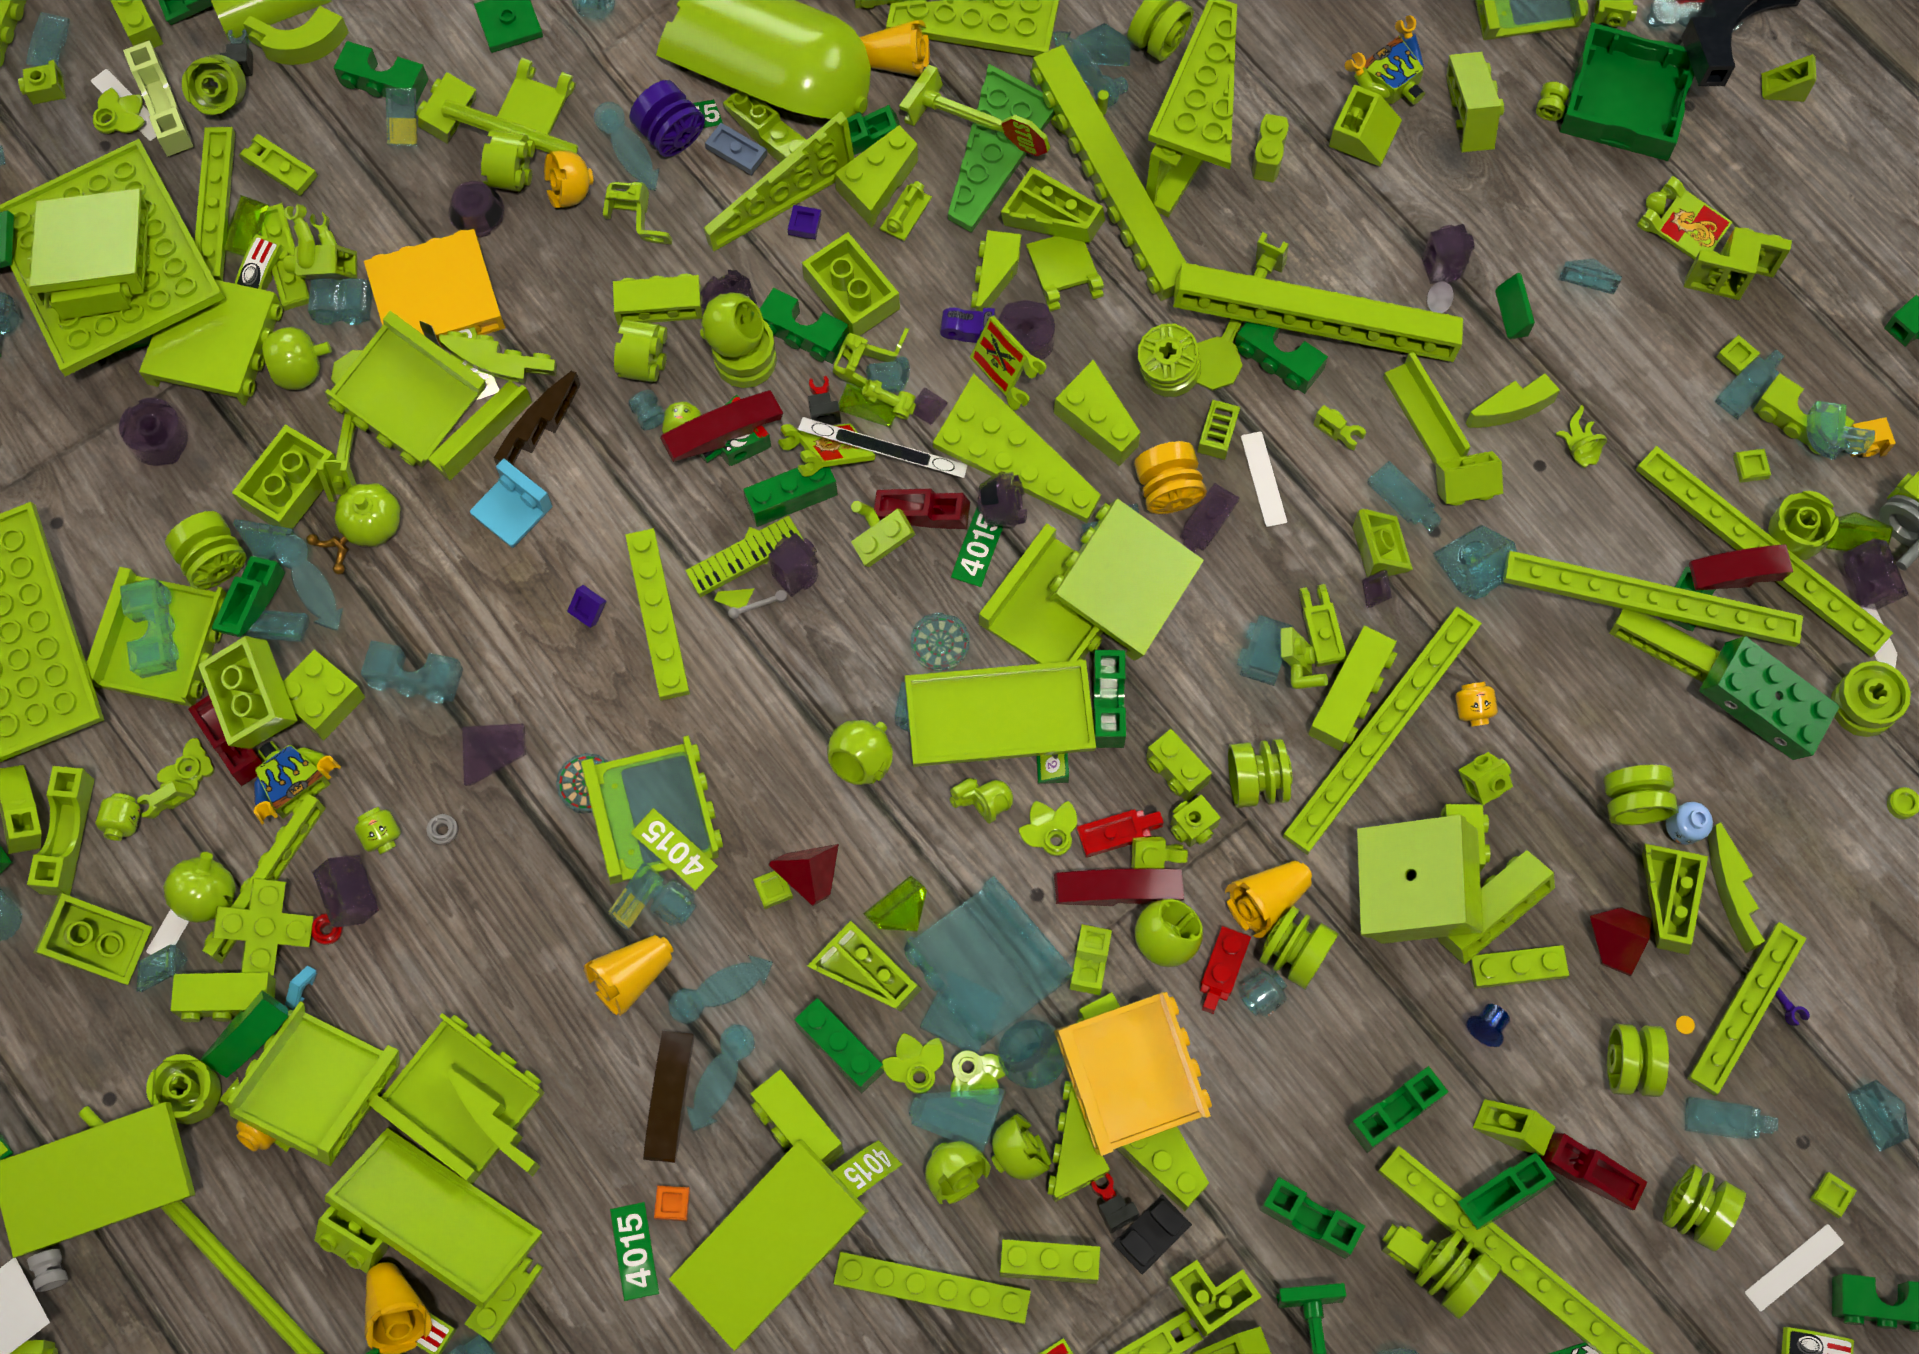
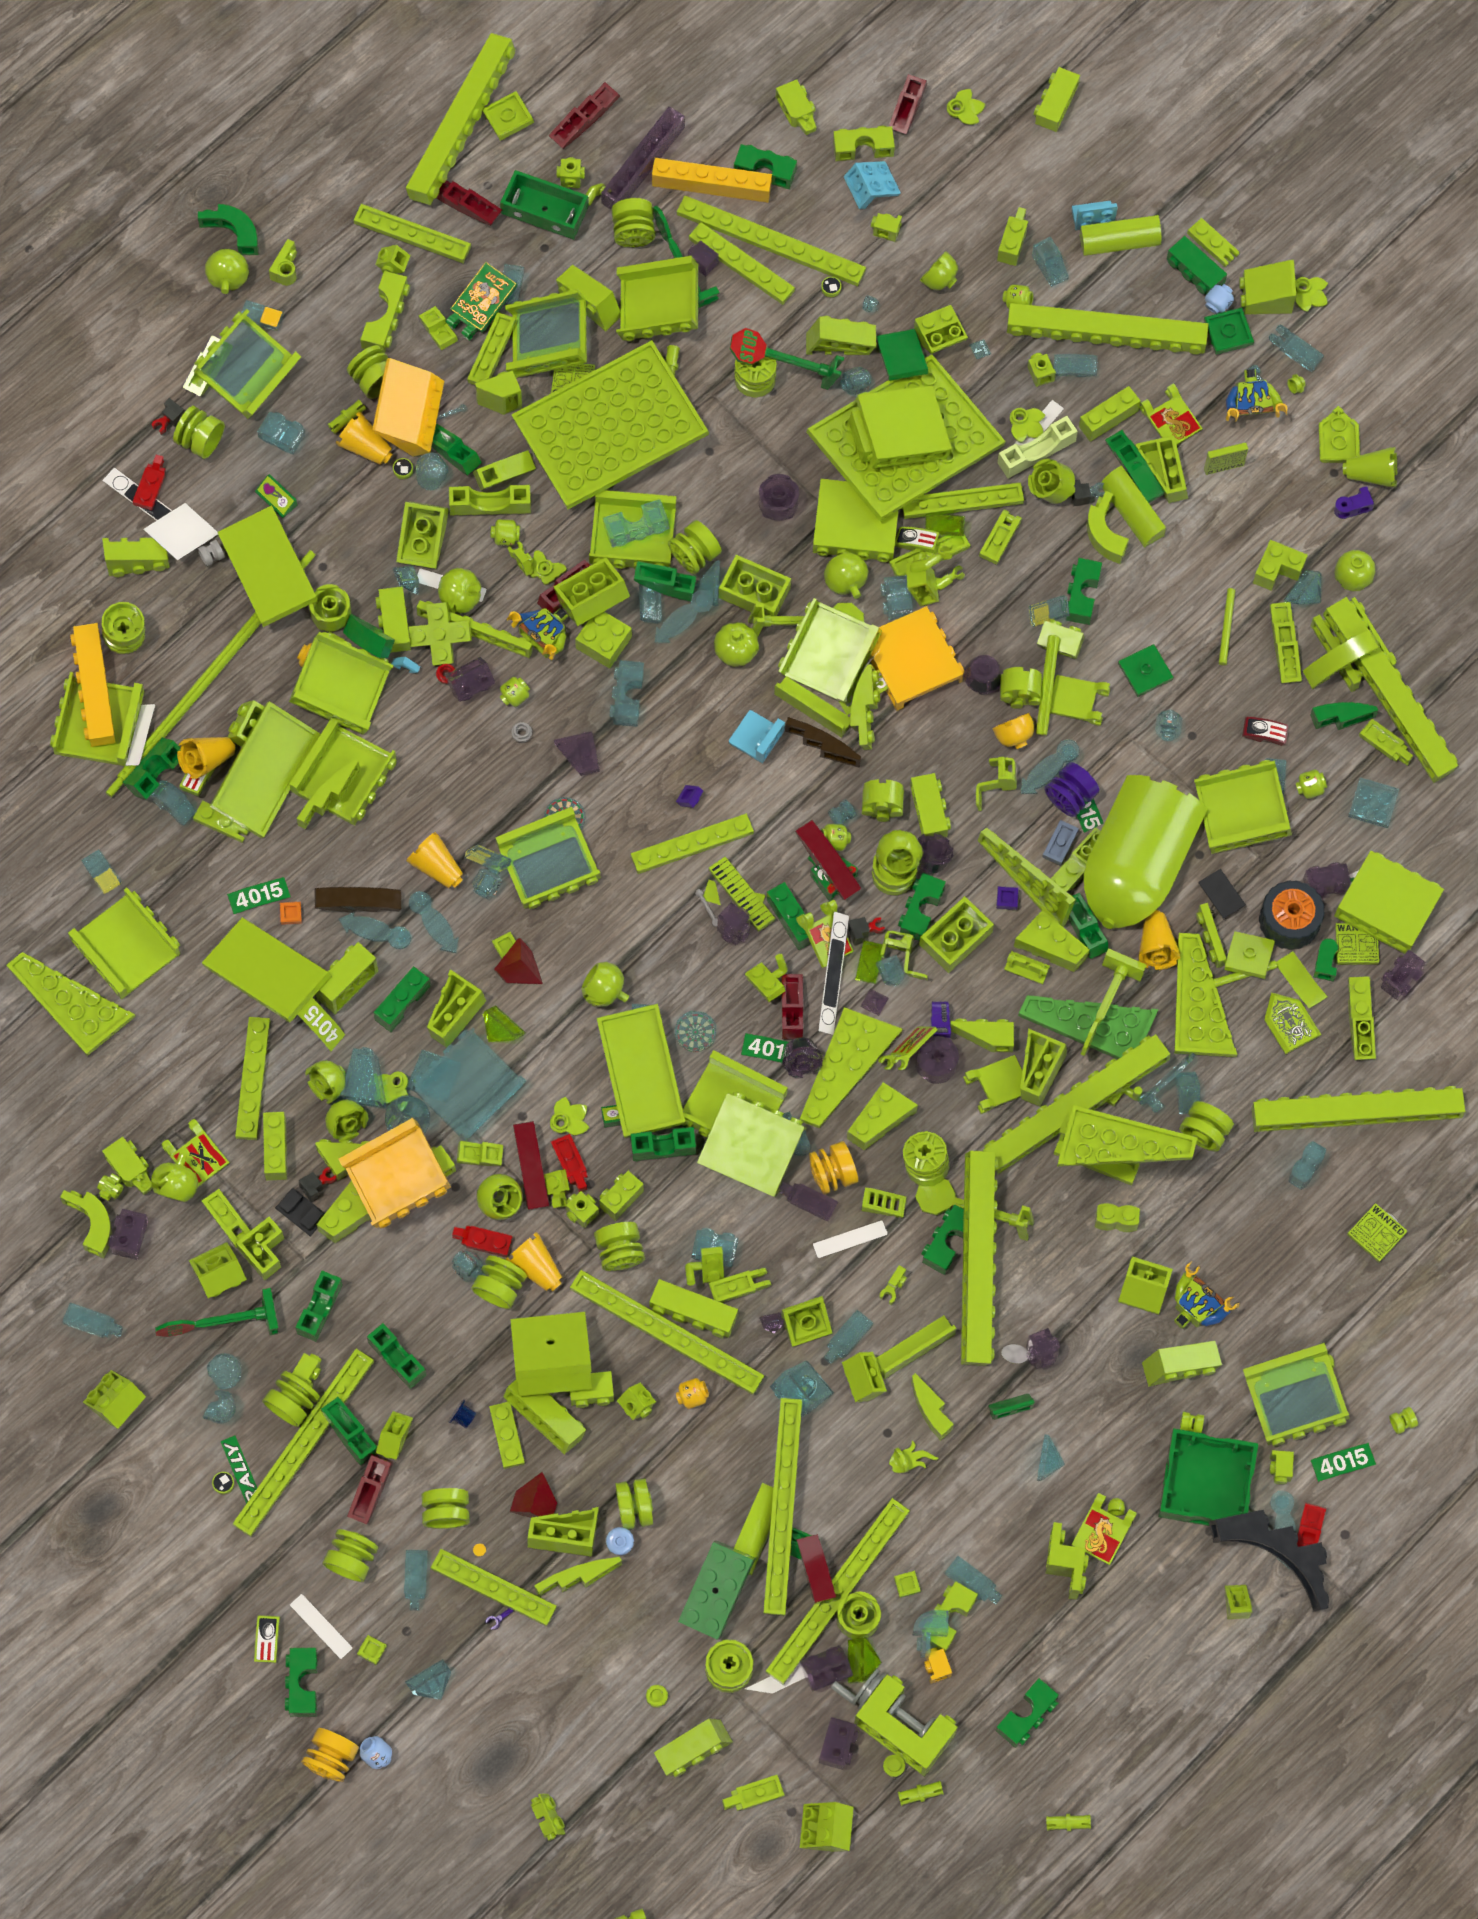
camera: 80 degrees right, 0 degrees up
pearl gold piece [306,534,348,575] -> none
lime sticker [630,808,718,891] -> none
lime bar [862,379,916,419] -> none
lime plate [882,1033,944,1094] -> none
lime piece [949,778,1013,824] -> none
lime plate [1716,334,1760,376] -> none

